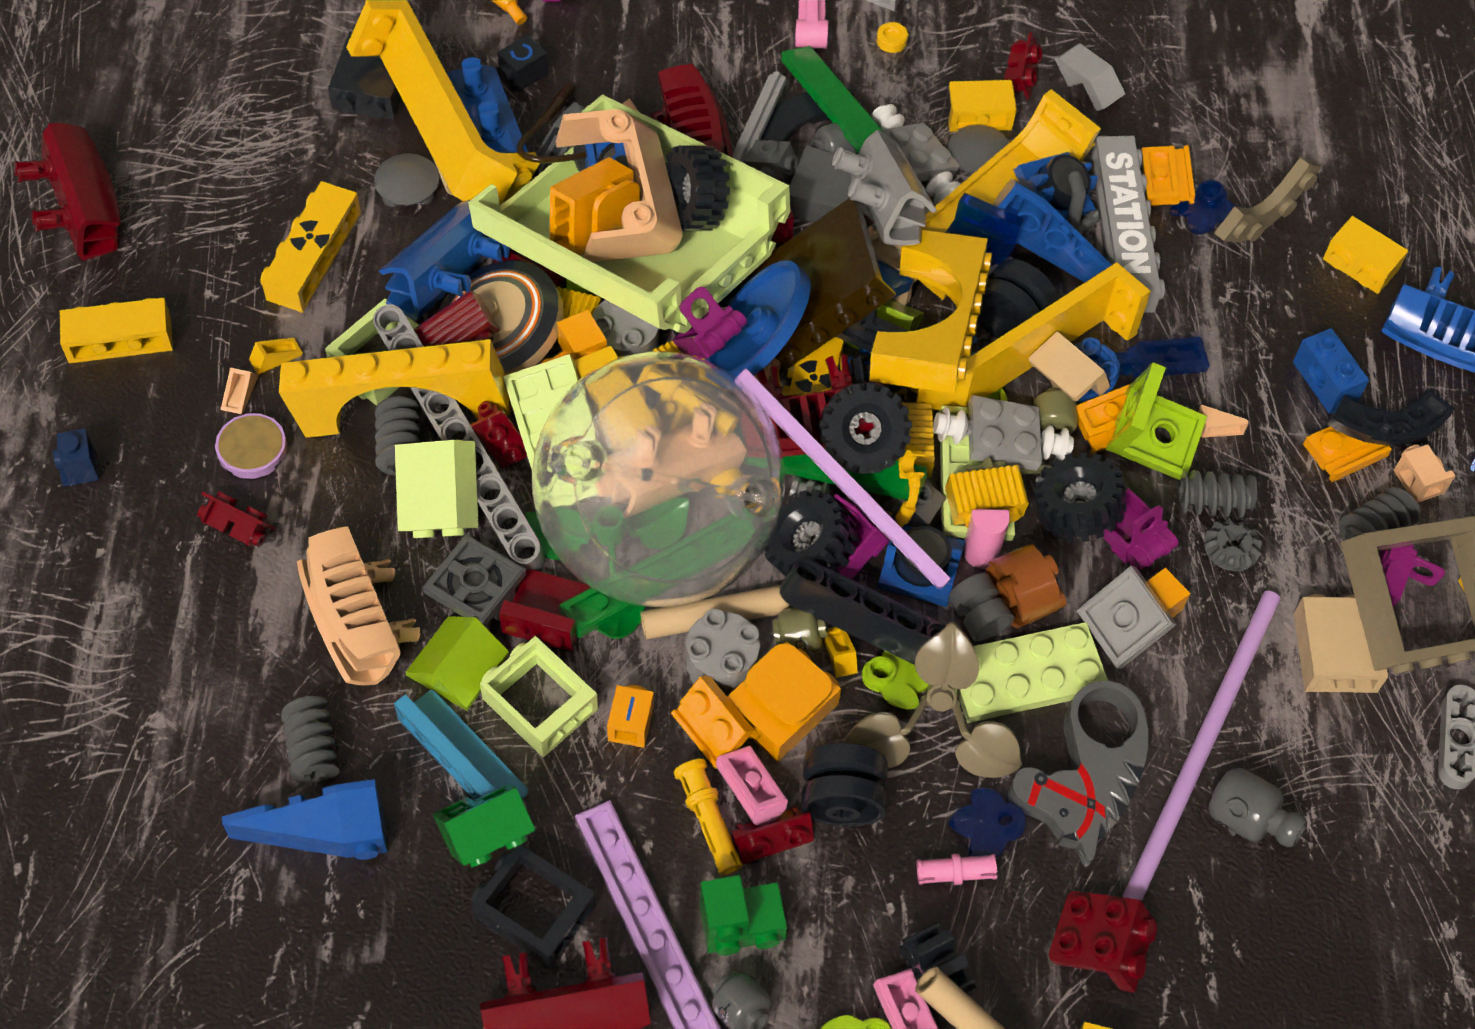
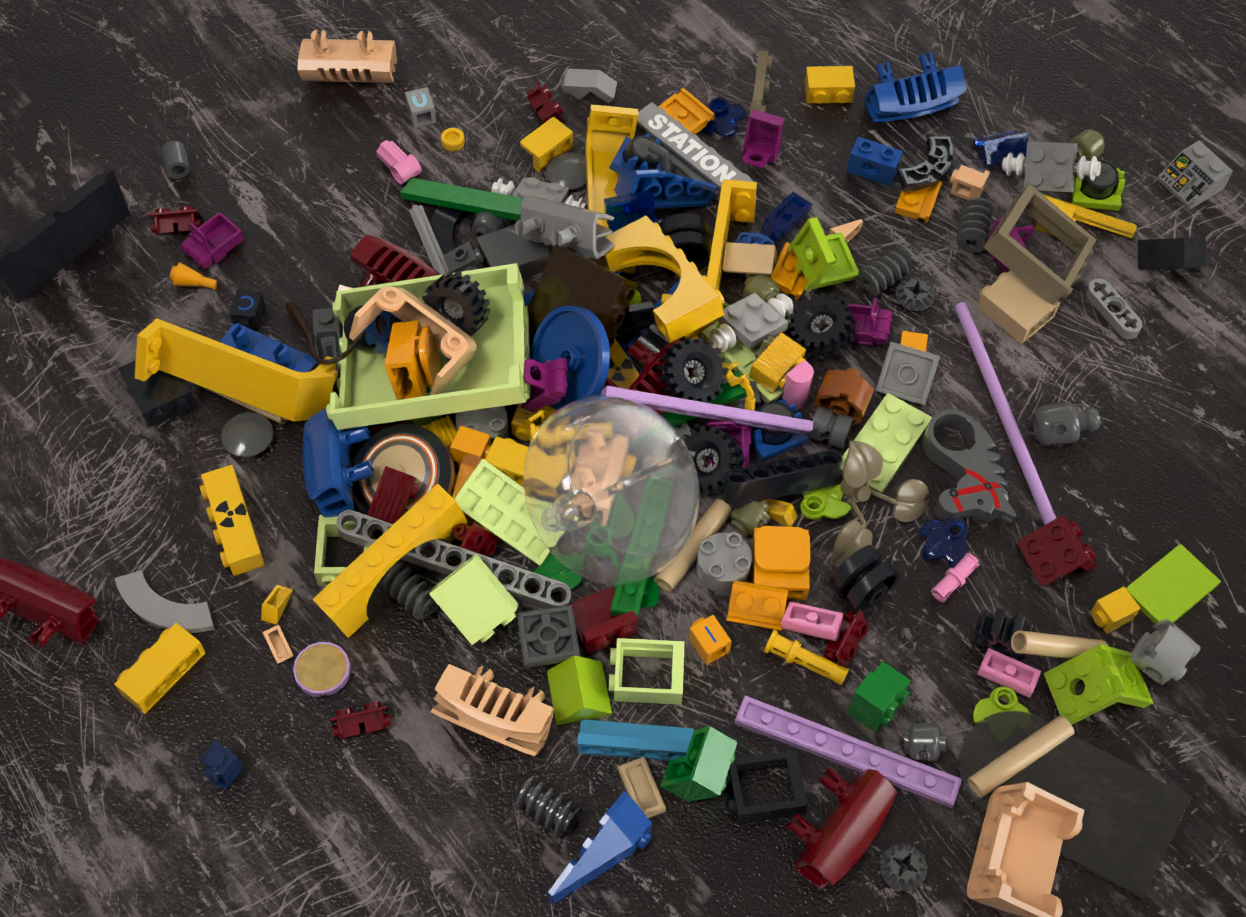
camera: 40 degrees left, 0 degrees up
none -> light grey tile [114,570,214,633]
none -> tan tile [617,757,666,818]
none -> magenta piece [742,109,785,168]

